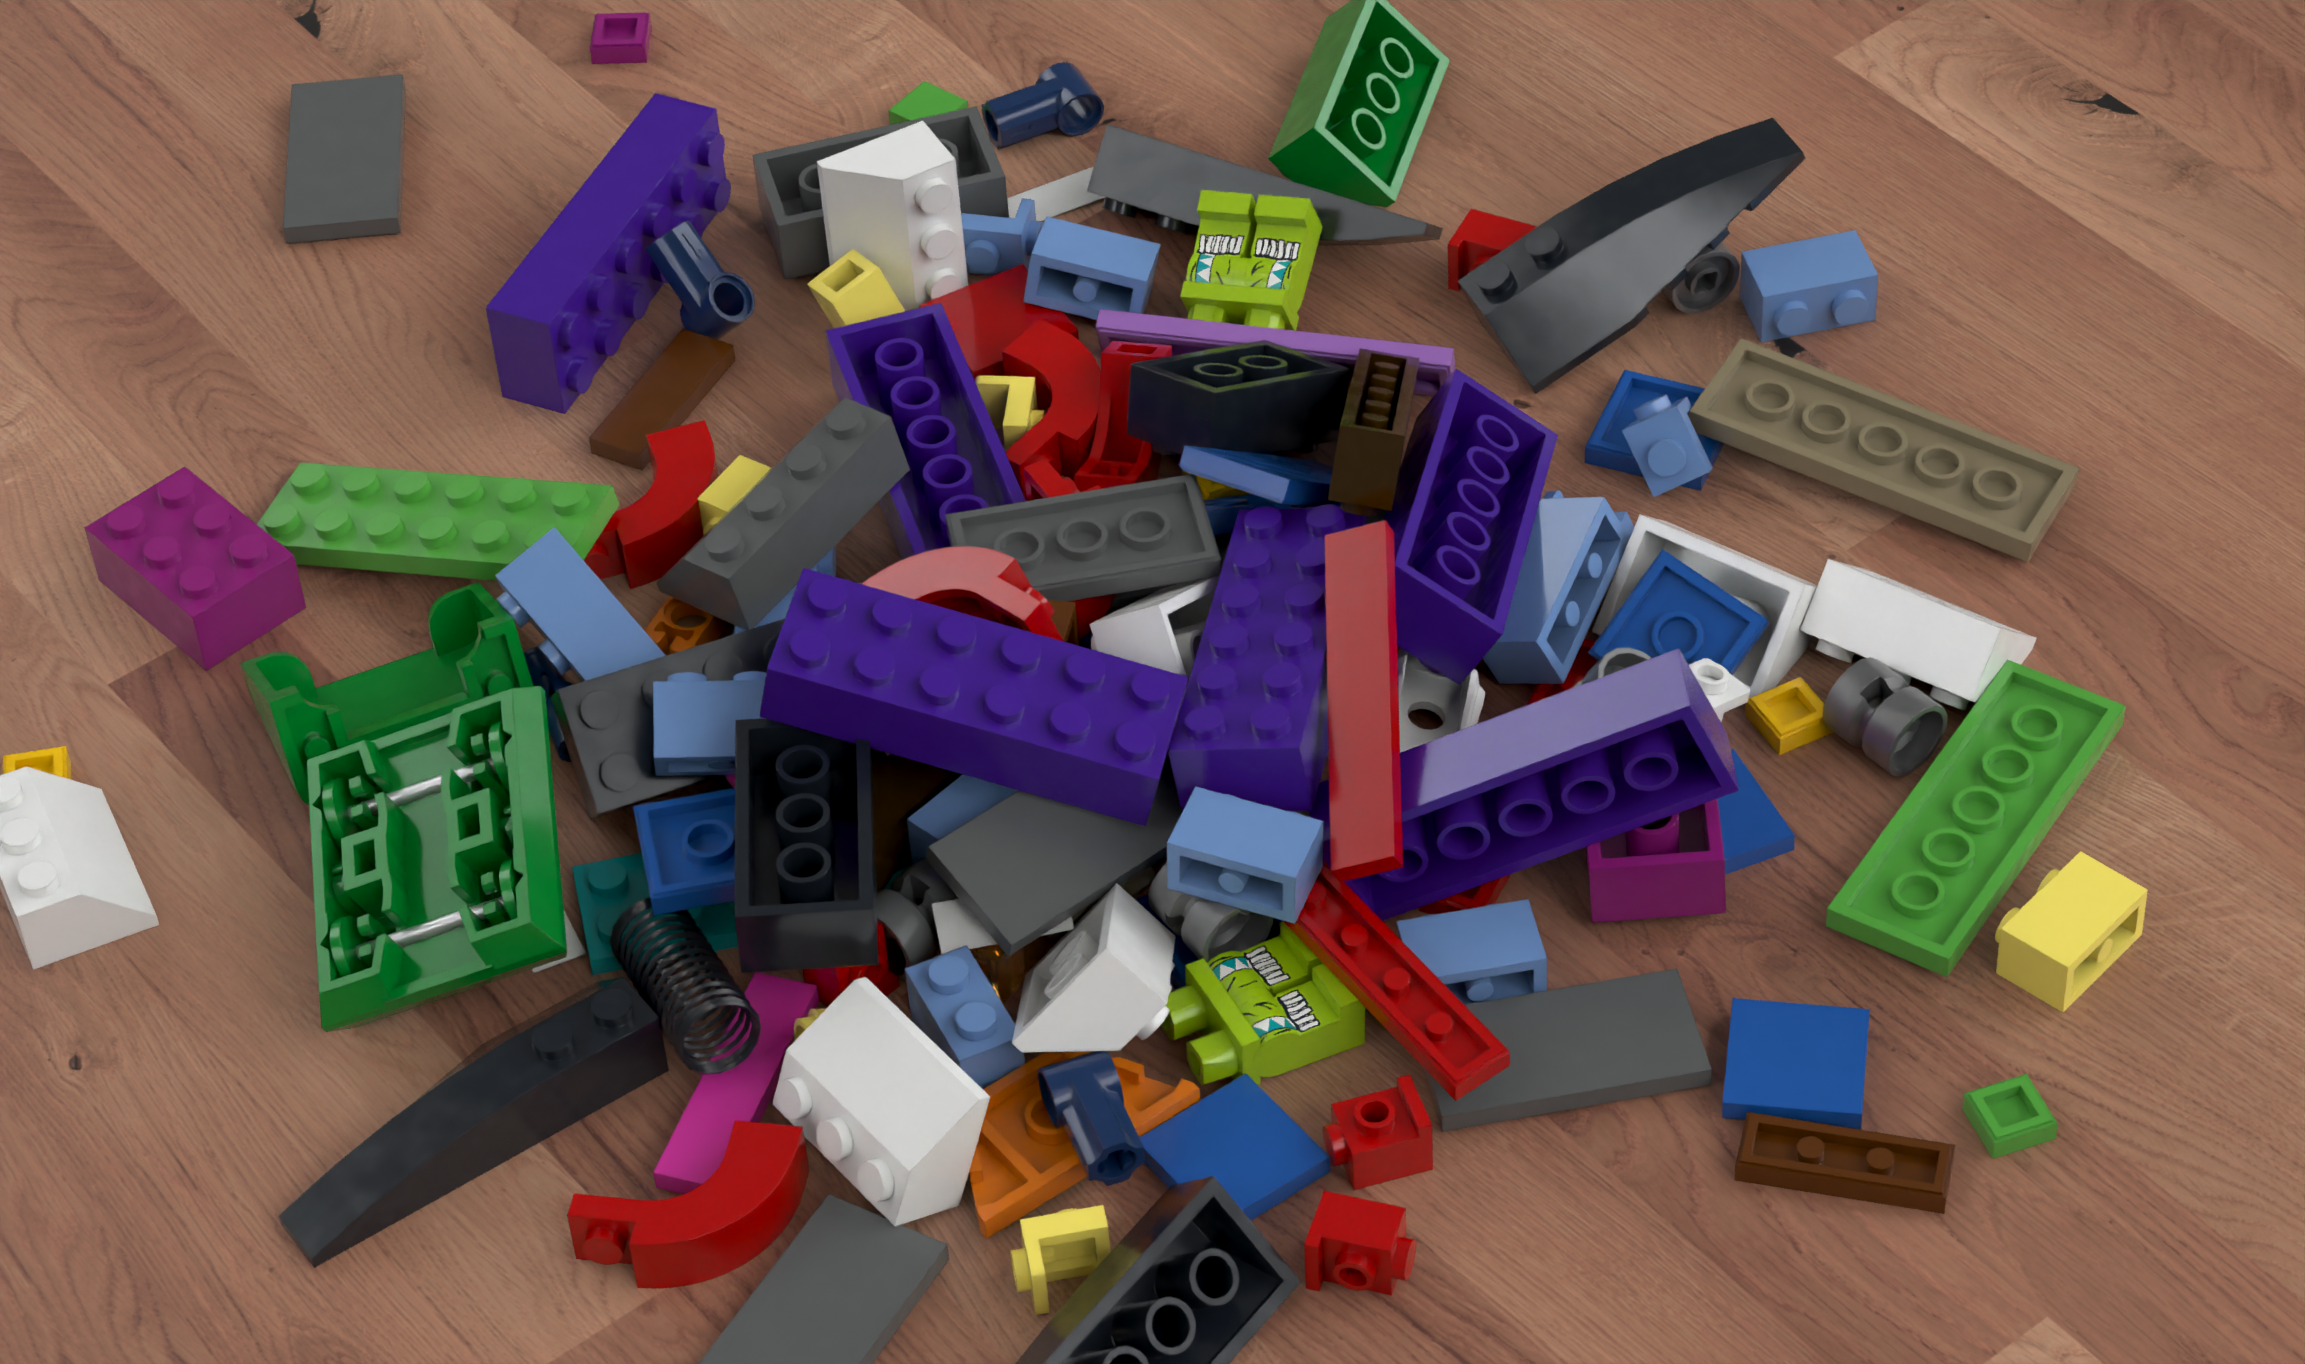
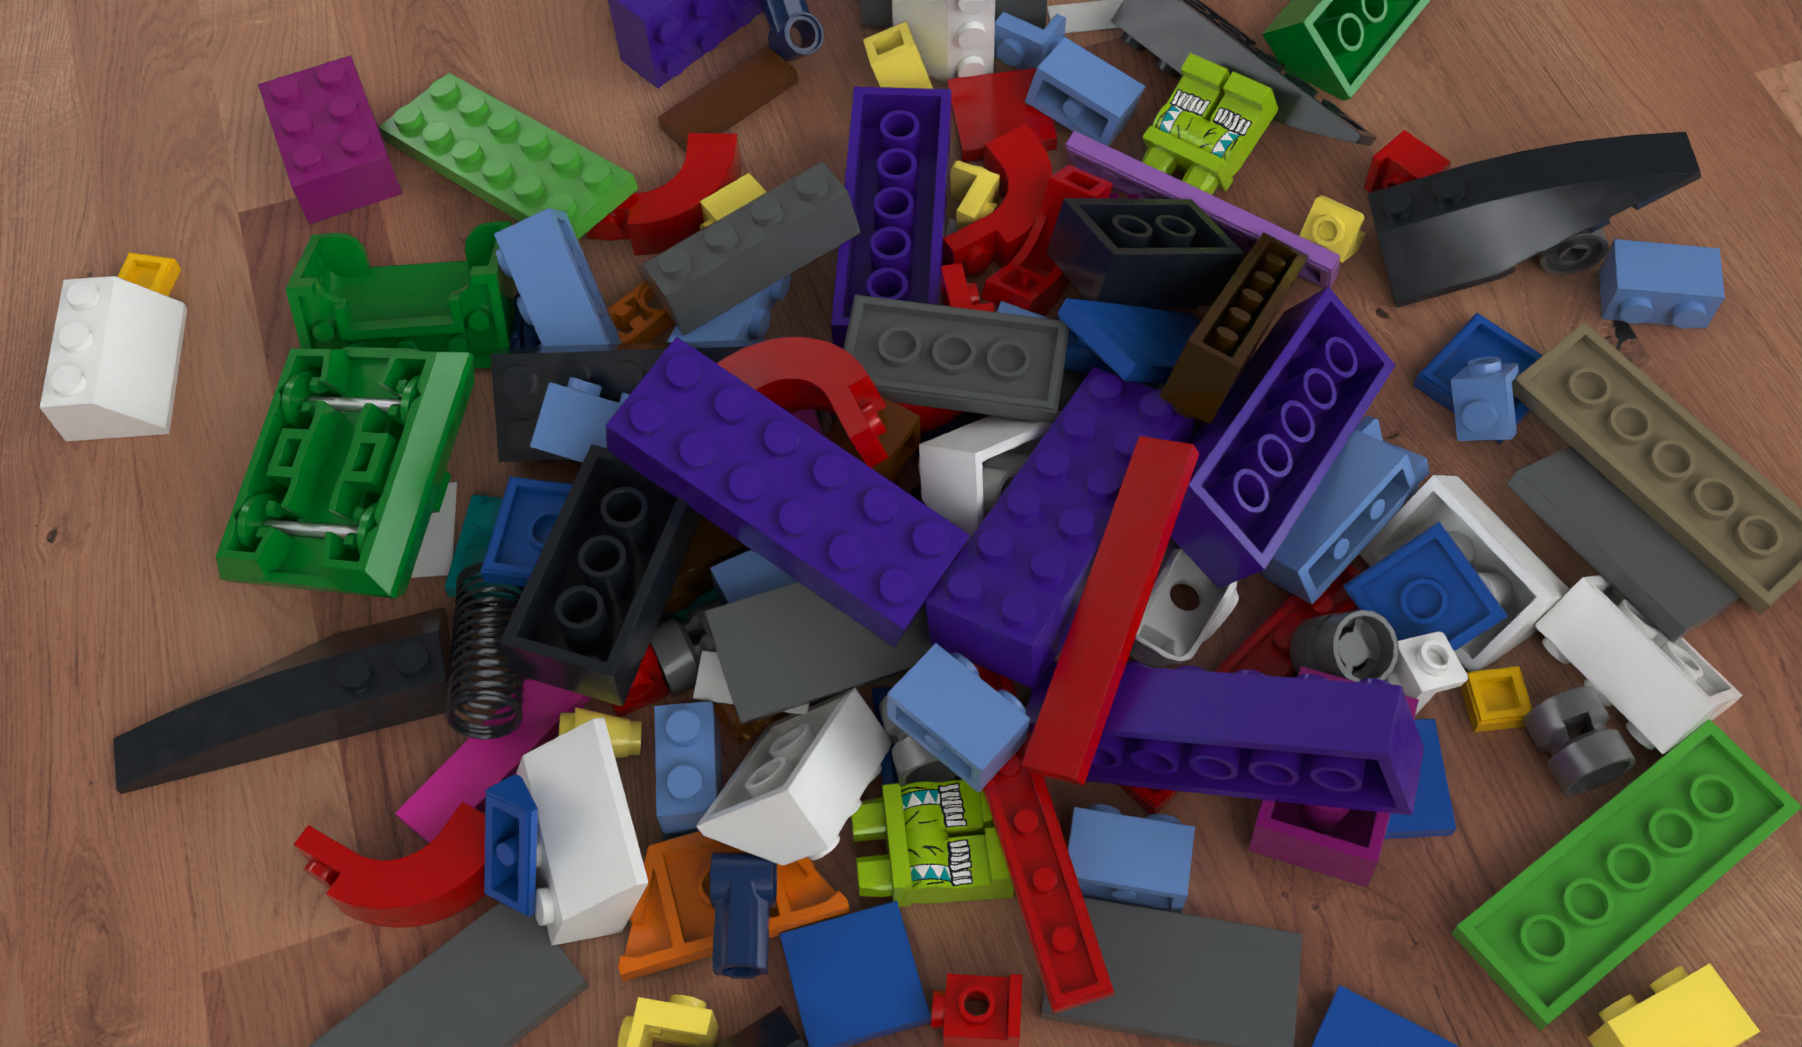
camera: 20 degrees right, 15 degrees up
none -> blue slope [484,774,538,917]
none -> light yellow bracket [1299,195,1366,263]
none -> dark grey tile [1507,446,1739,642]

